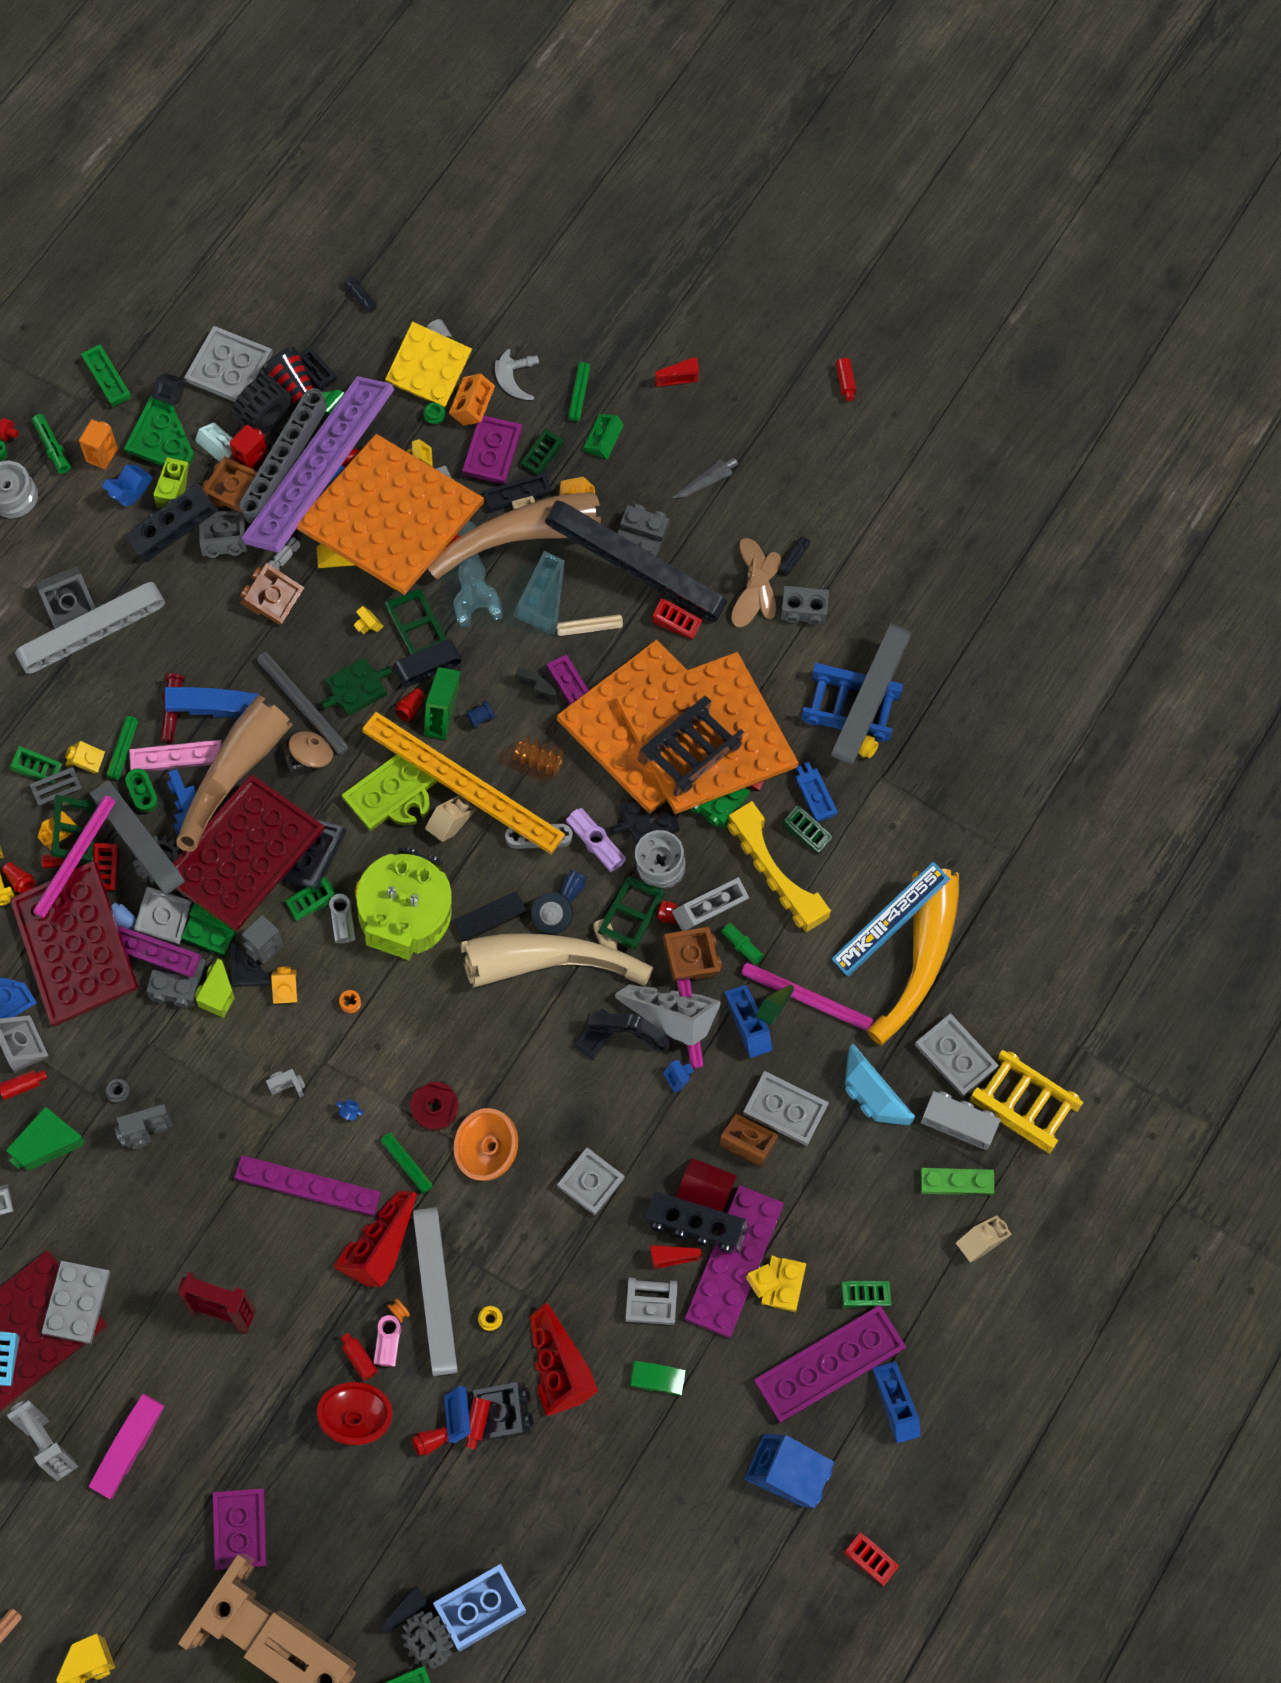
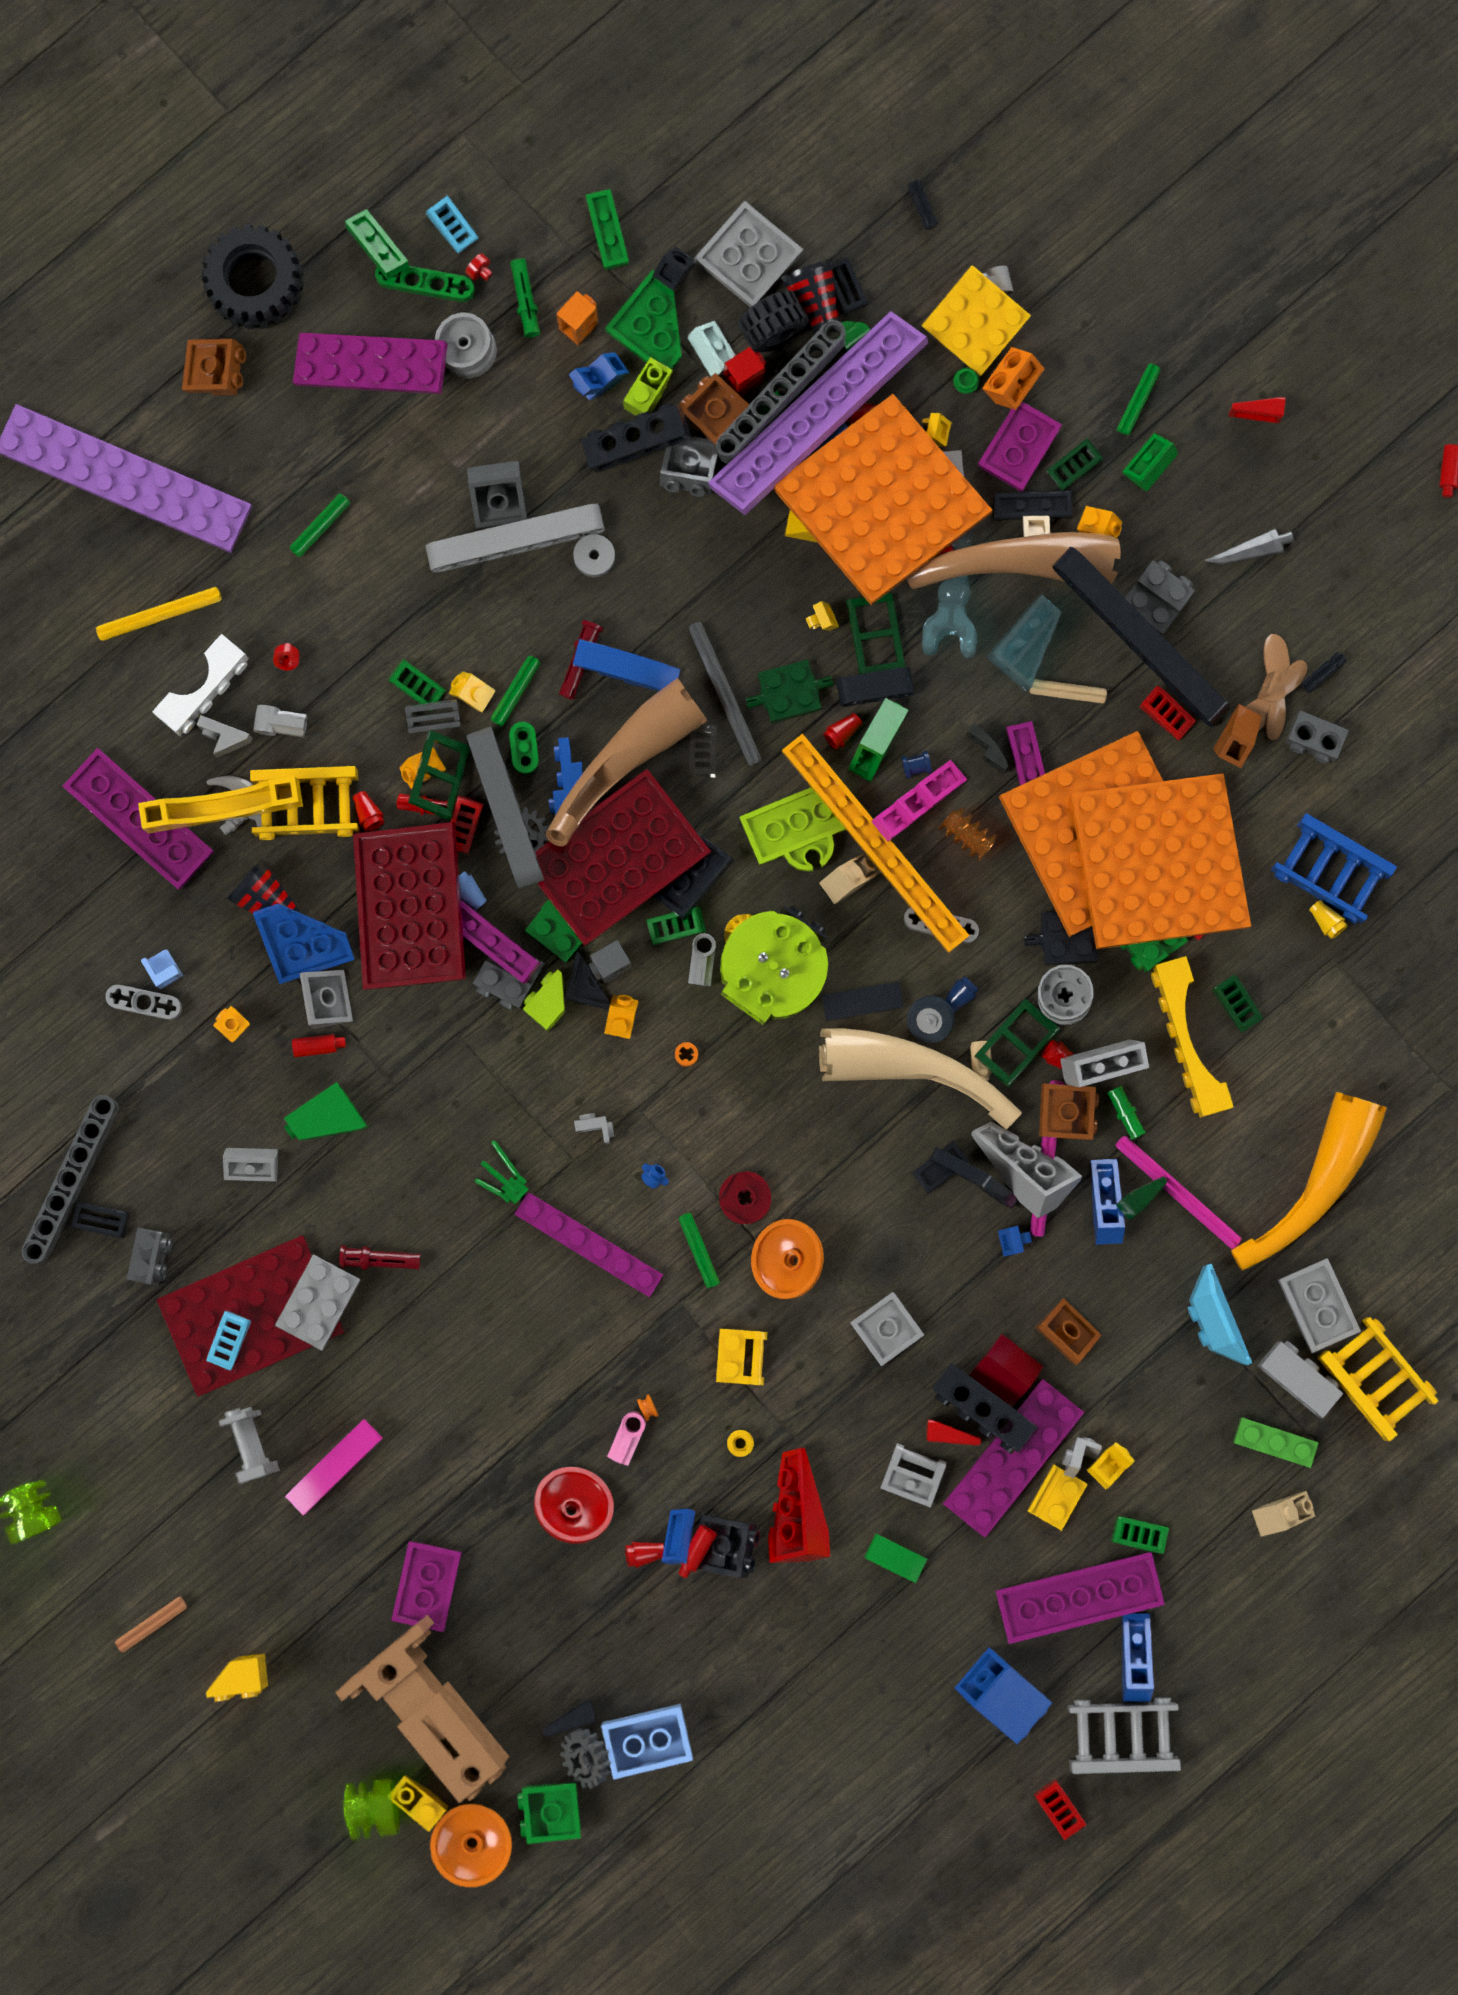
camera: 20 degrees right, 15 degrees up
dark pink axle [34,795,115,918] -> none
dark grey plate [105,1079,130,1103] -> none
dark grey plate [115,1104,173,1149] -> none
bright pink tile [129,740,222,772] -> none
light grey plate [133,886,192,946] -> none
dark red fence [178,1272,256,1334] -> none
plate [240,563,304,625] -> none
light grey axle [268,537,300,571] -> none
medium nougat dish [289,731,333,768] -> none
red wedge [333,1191,417,1287] -> none
red cylinder [341,1333,378,1381] -> none
light grey beam [413,1207,458,1376] -> none
light grey piece [495,349,539,401] -> none
lavender piece [566,808,626,872] -> none
black fence [637,696,744,797] -> none
light grey plate [743,1071,829,1146] -> none
yellow plate [746,1264,781,1298] -> none
blue hinge [795,762,838,823] -> none
dark grey beam [831,623,912,765] -> none
tile [832,862,951,977] -> none
none -> dark red pin [339,1245,421,1270]
none -> green plant [475,1140,529,1204]
none -> light grey piece [573,534,615,577]
none -> yellow plate [716,1329,767,1385]
none -> dark pink slope [871,760,967,841]
none -> light grey bracket [1062,1437,1102,1478]
none -> light grey fence [1067,1697,1181,1774]
none -> yellow bracket [1087,1443,1135,1489]
none -> dark orange slope [1213,704,1262,768]

